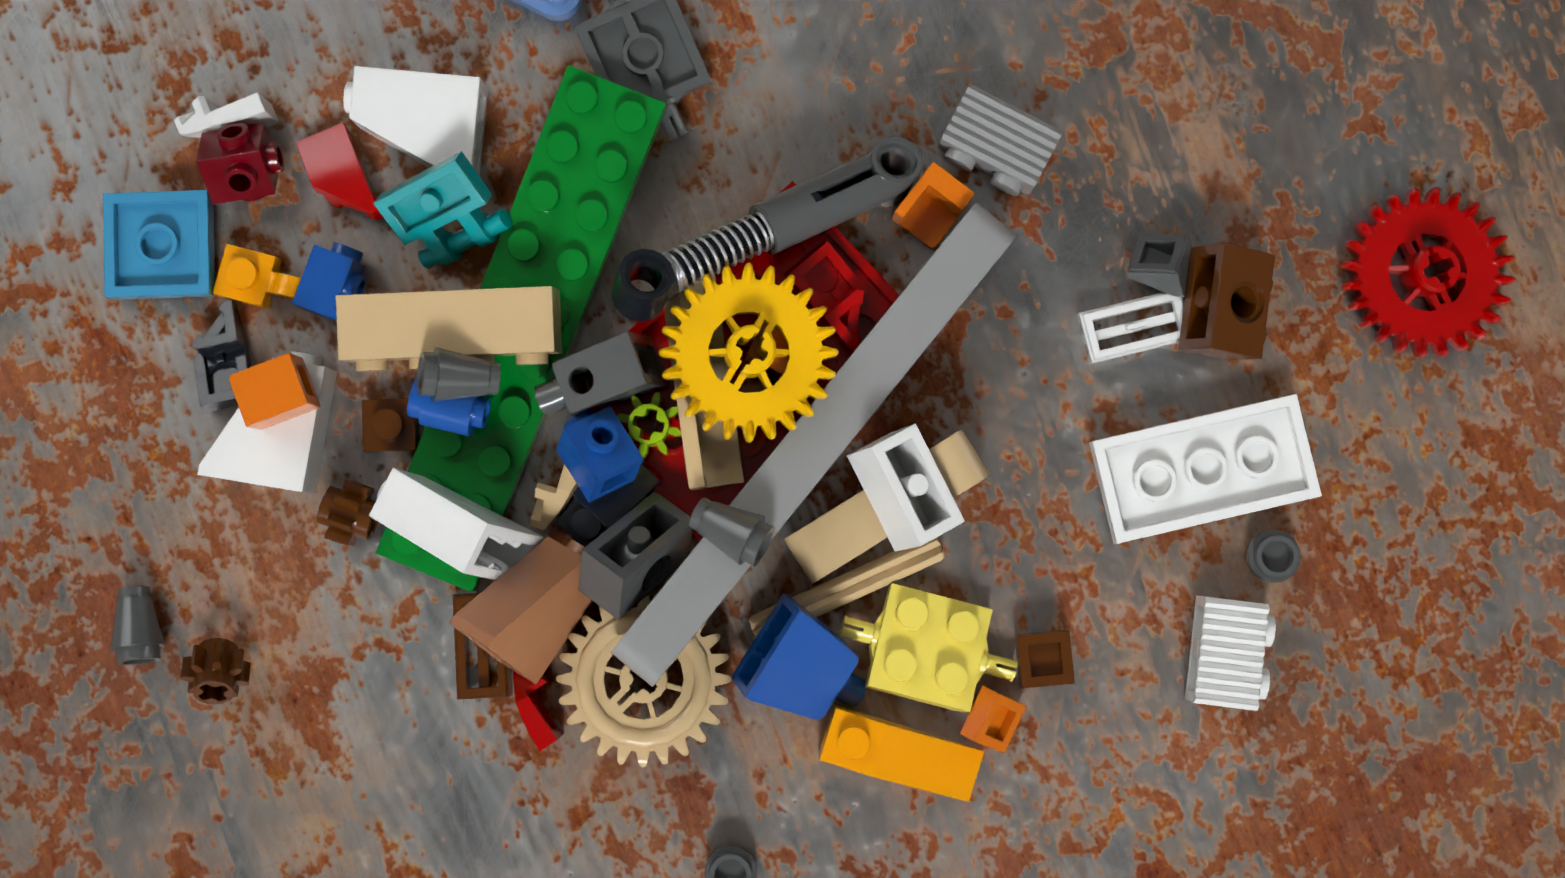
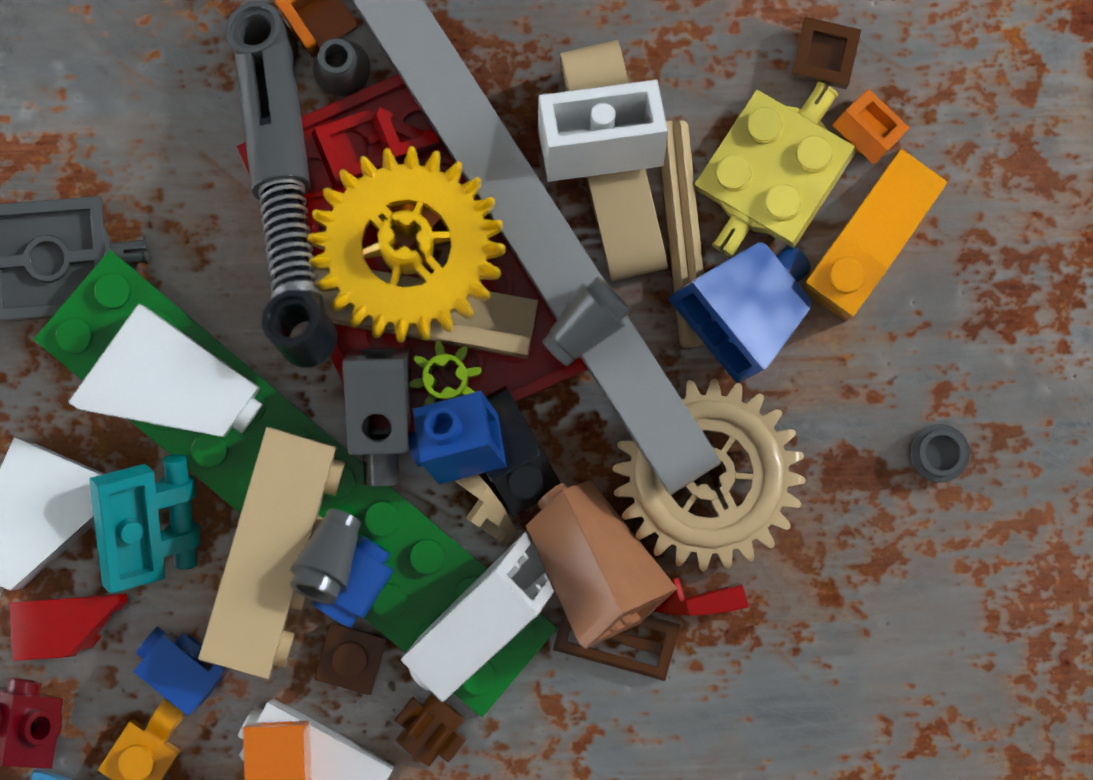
camera: 70 degrees left, 0 degrees up
dark grey brick [578,491,693,620] -> none
none -> white slope [69,304,262,437]
none -> dark grey cone [313,38,370,96]

